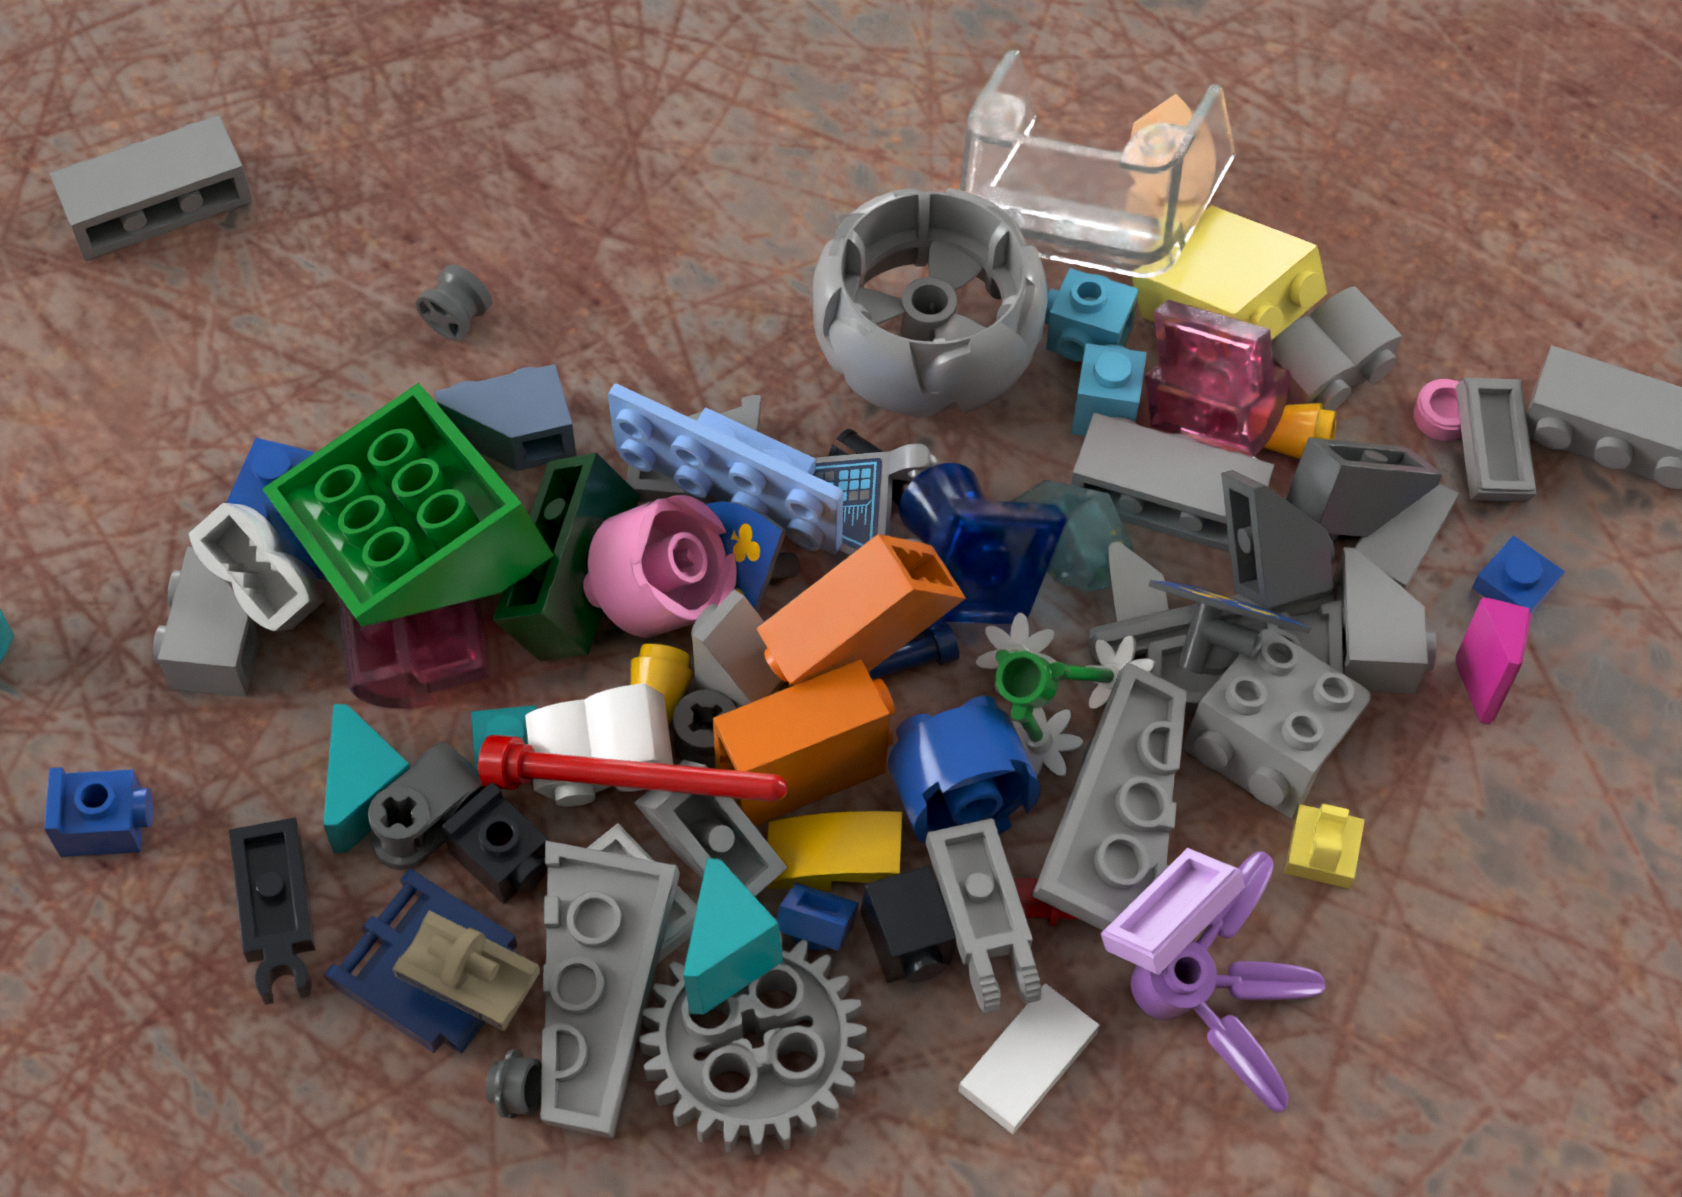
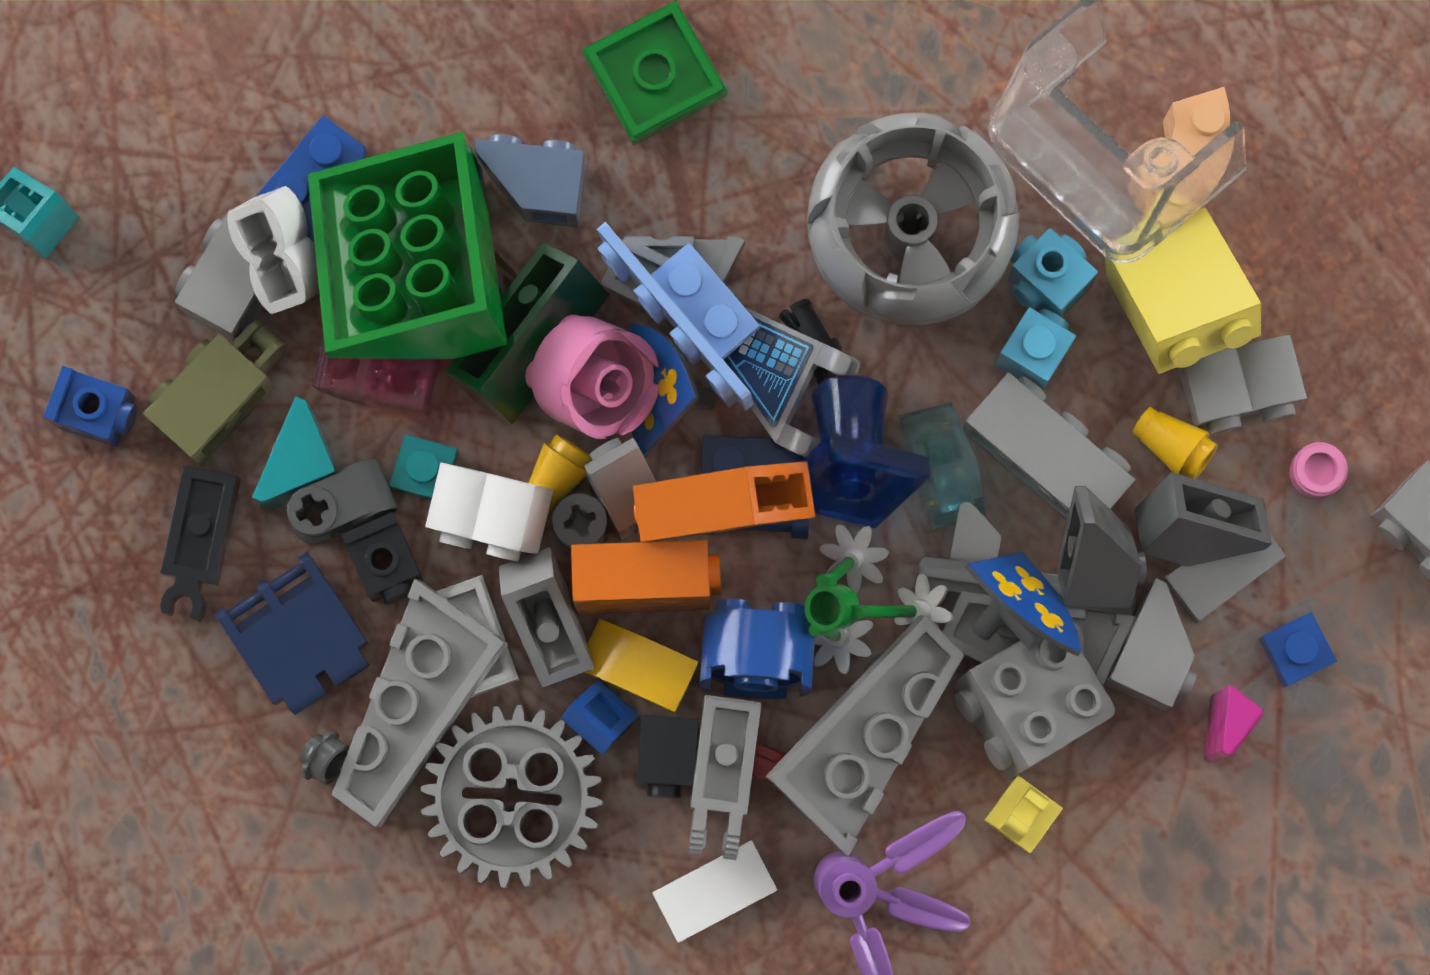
camera: 25 degrees right, 20 degrees up
dark tan hips [393,910,540,1031] -> none
dark grey wheel [415,264,493,341] -> none
red piece [478,735,788,802] -> none
teal slope [683,858,783,1015] -> none
lavender tile [1101,848,1245,975] -> none
clear pink brick [1145,299,1290,458] -> none
light grey tile [1456,378,1537,502] -> none
none -> olive brick [143,319,288,466]
none -> green plate [581,0,727,146]

